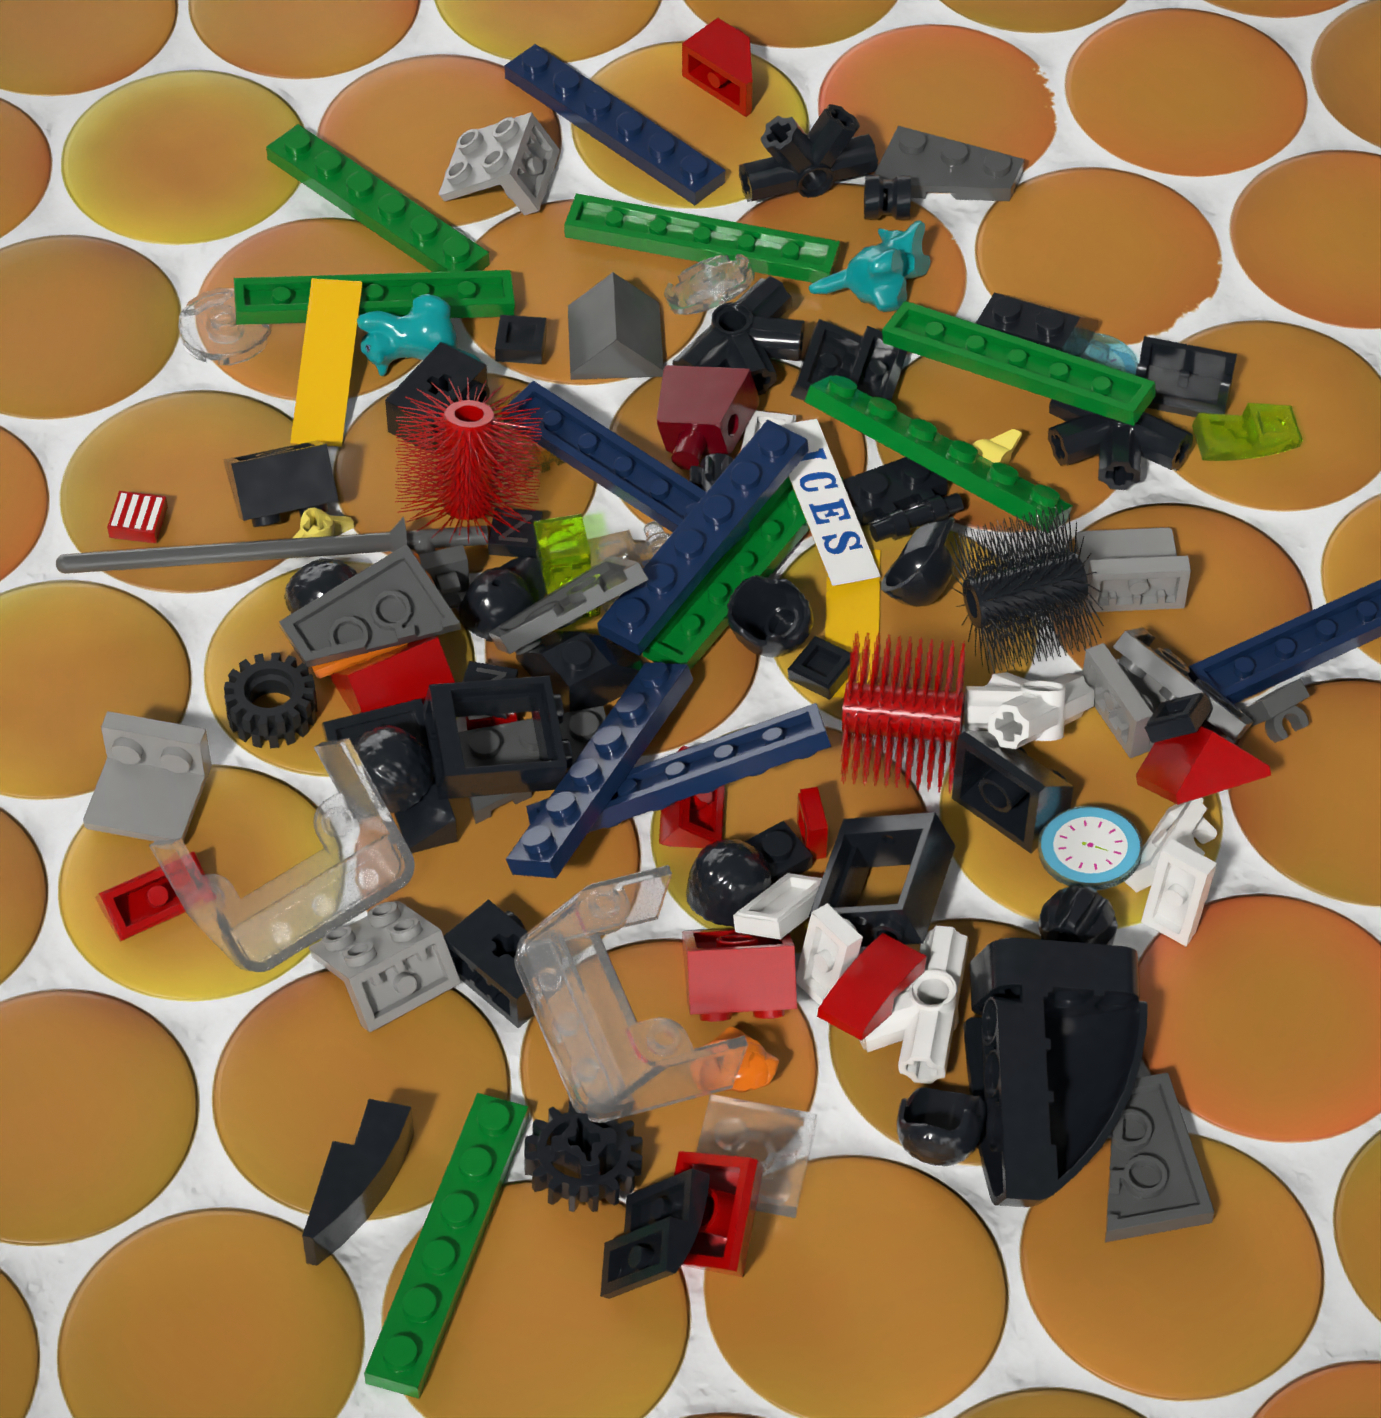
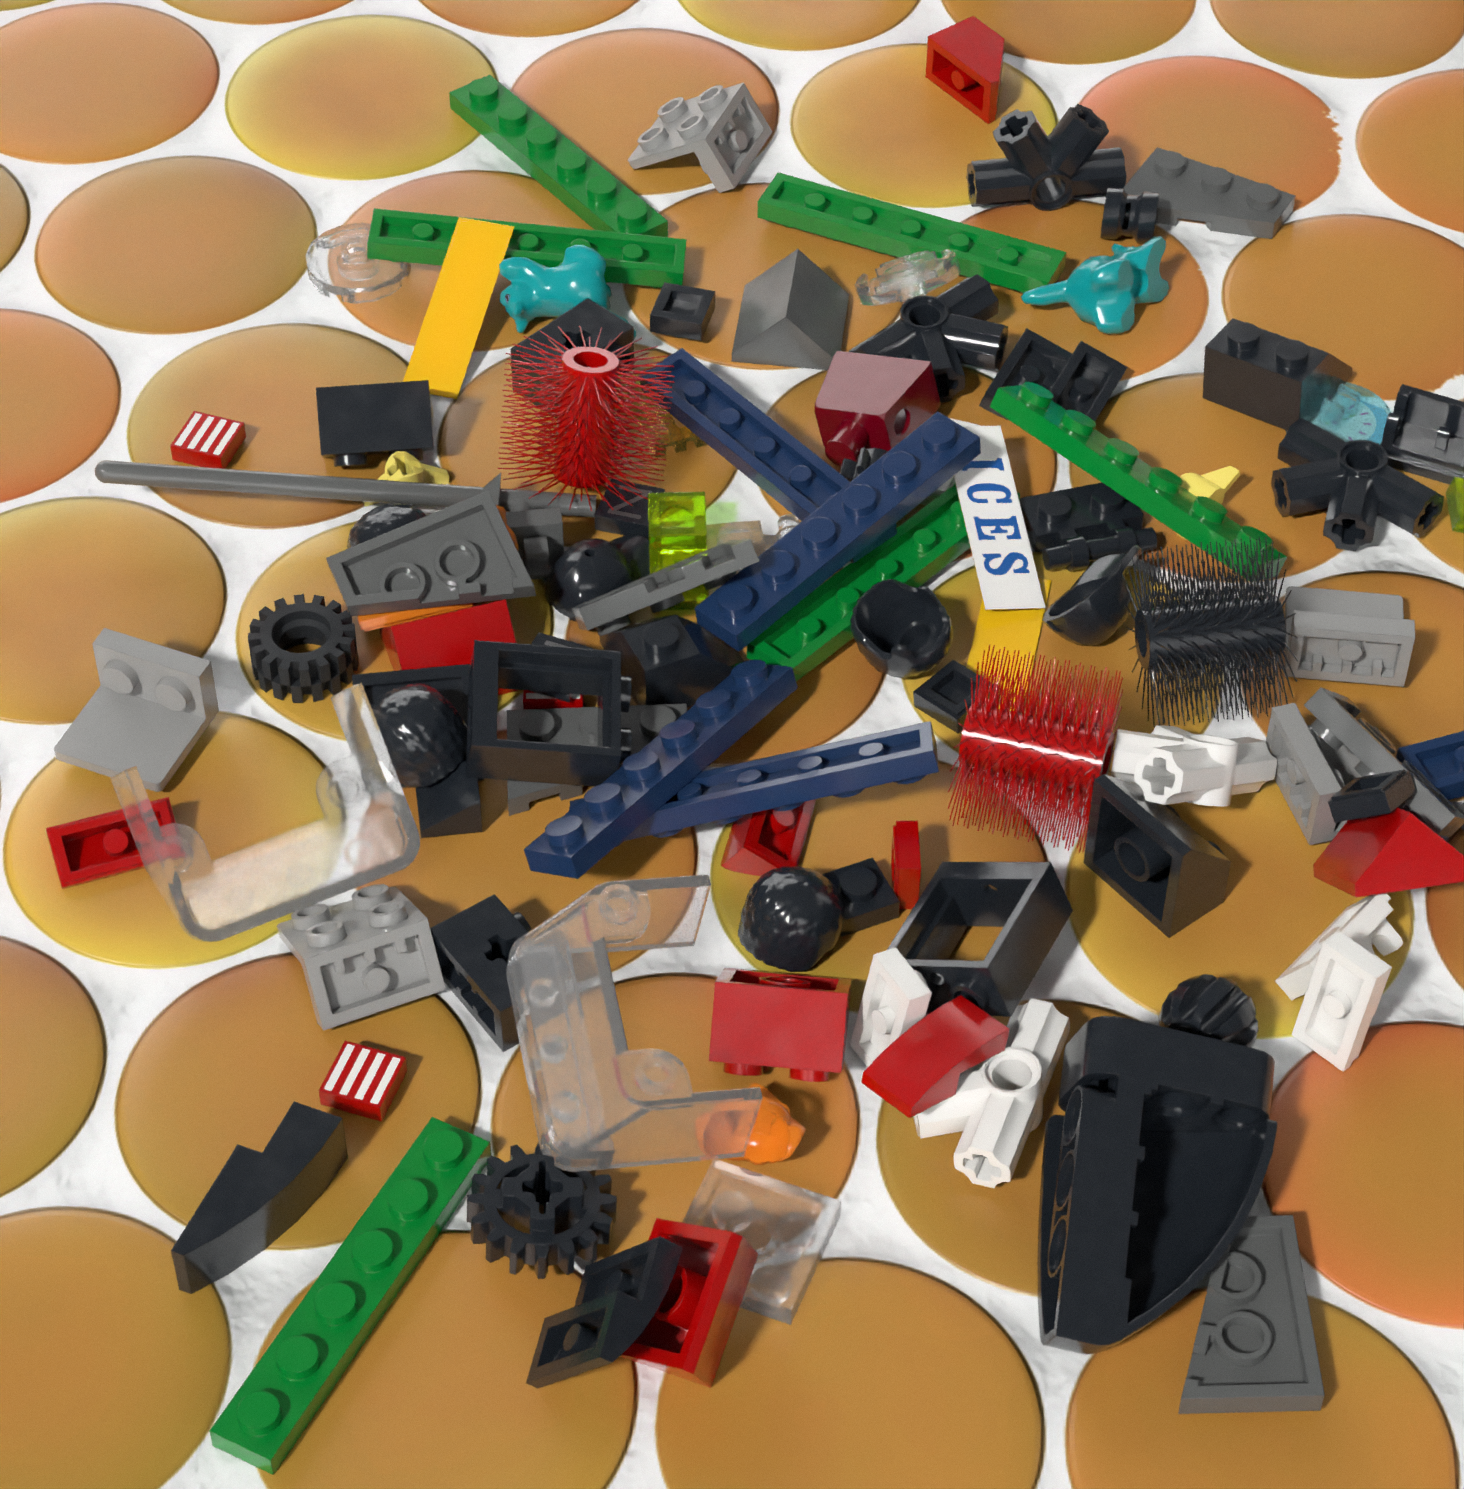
camera: 10 degrees right, 5 degrees down
dark blue plate [504,44,726,206] -> none
white tile [733,873,822,940] -> none
green plate [882,301,1156,426] -> none
black hair [897,1087,986,1166] -> none
piece [1038,806,1143,890] -> none
none -> red tile [319,1040,407,1122]

